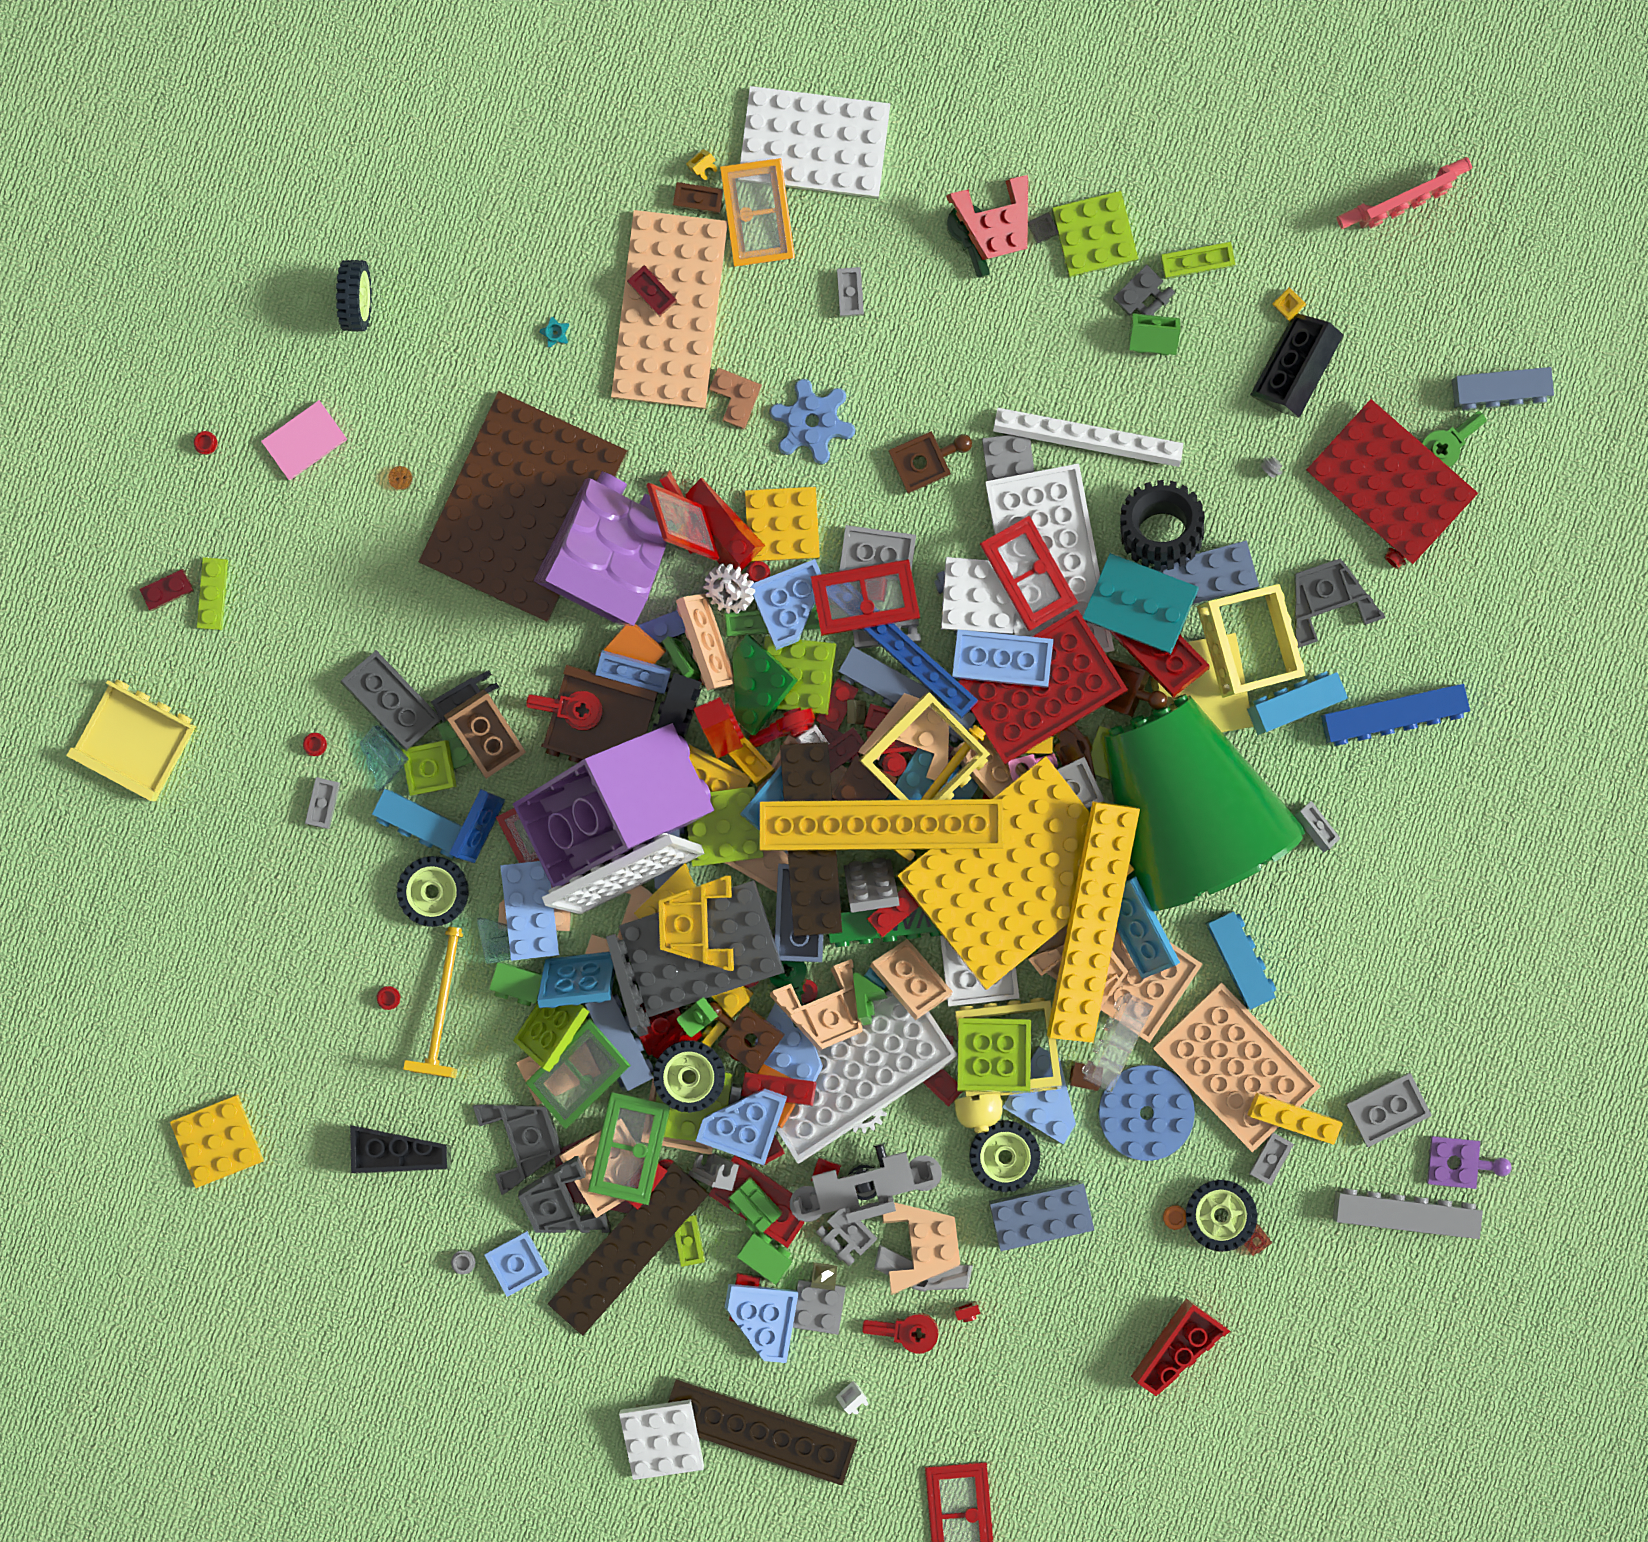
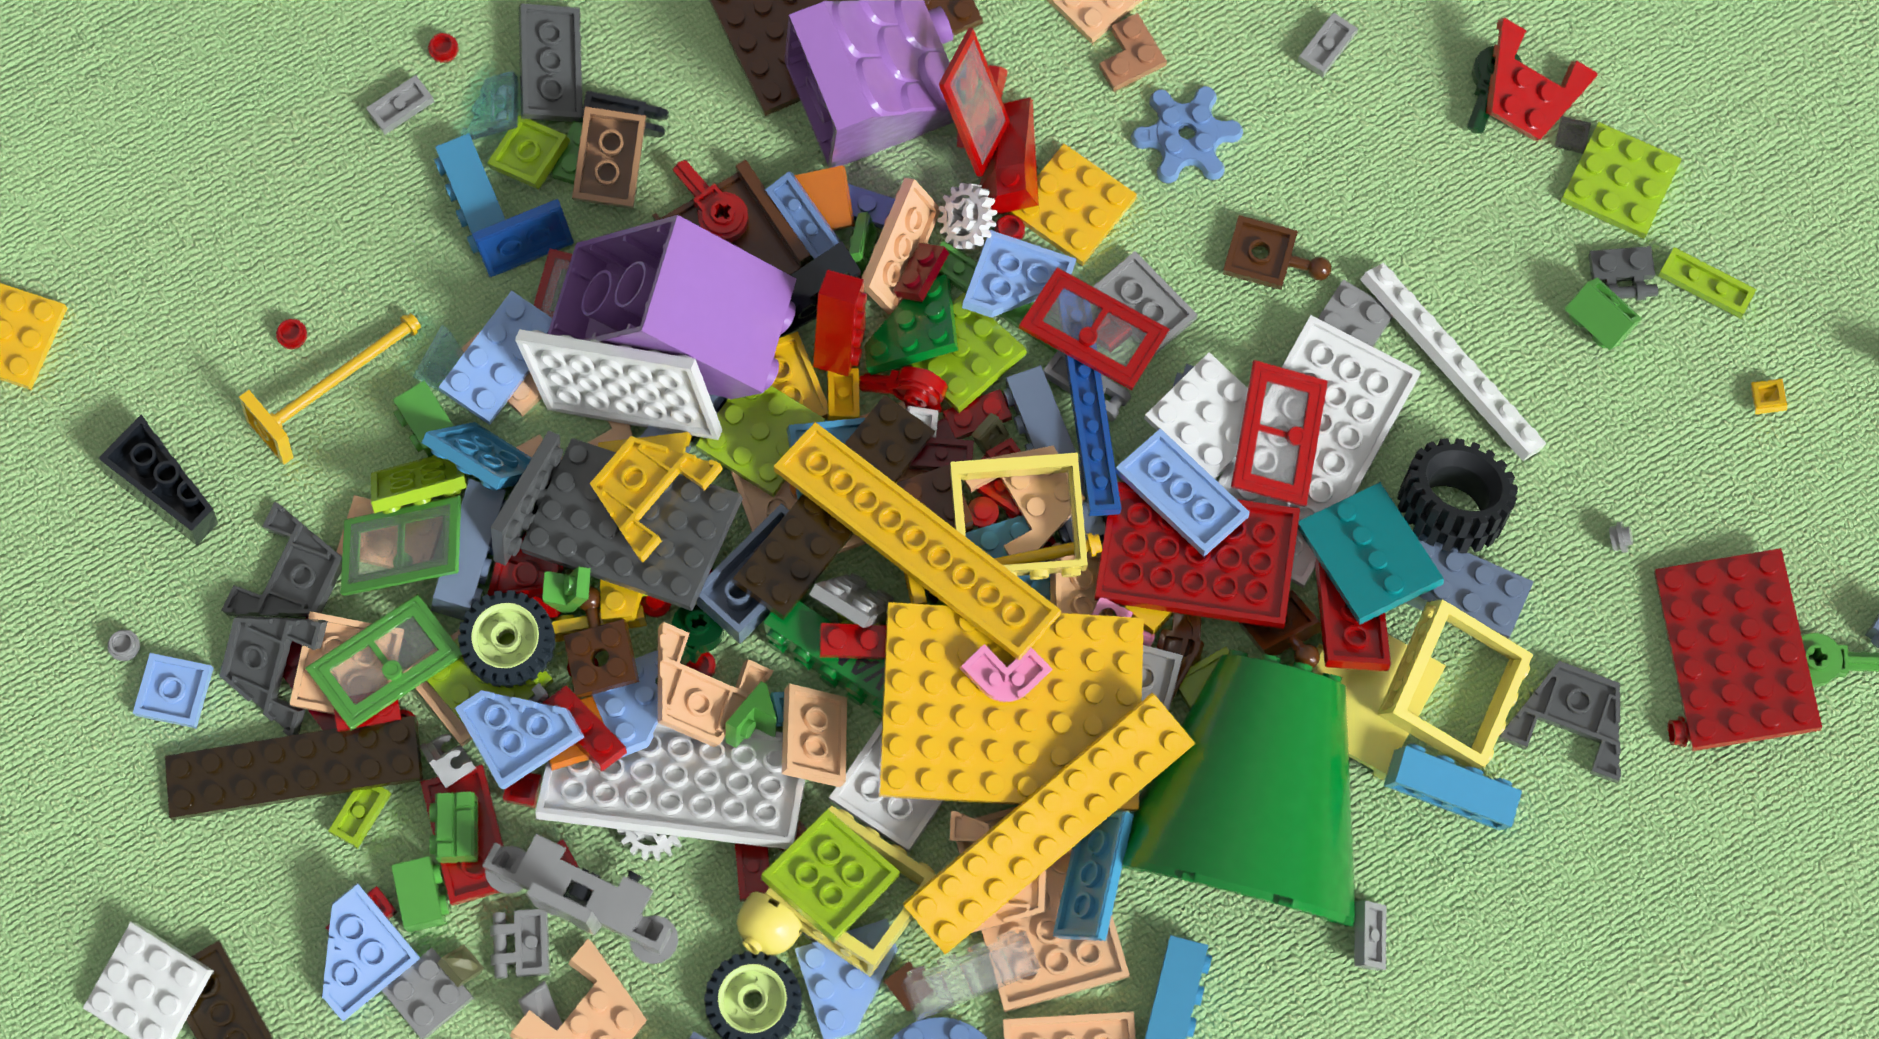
camera: 45 degrees right, 15 degrees down
wheel [396,856,469,927] -> none
black slope [1250,313,1344,418] -> none
blue brick [1321,684,1470,746] -> none
none -> dark red plate [893,243,949,302]
none -> bright pink plate [960,644,1052,702]

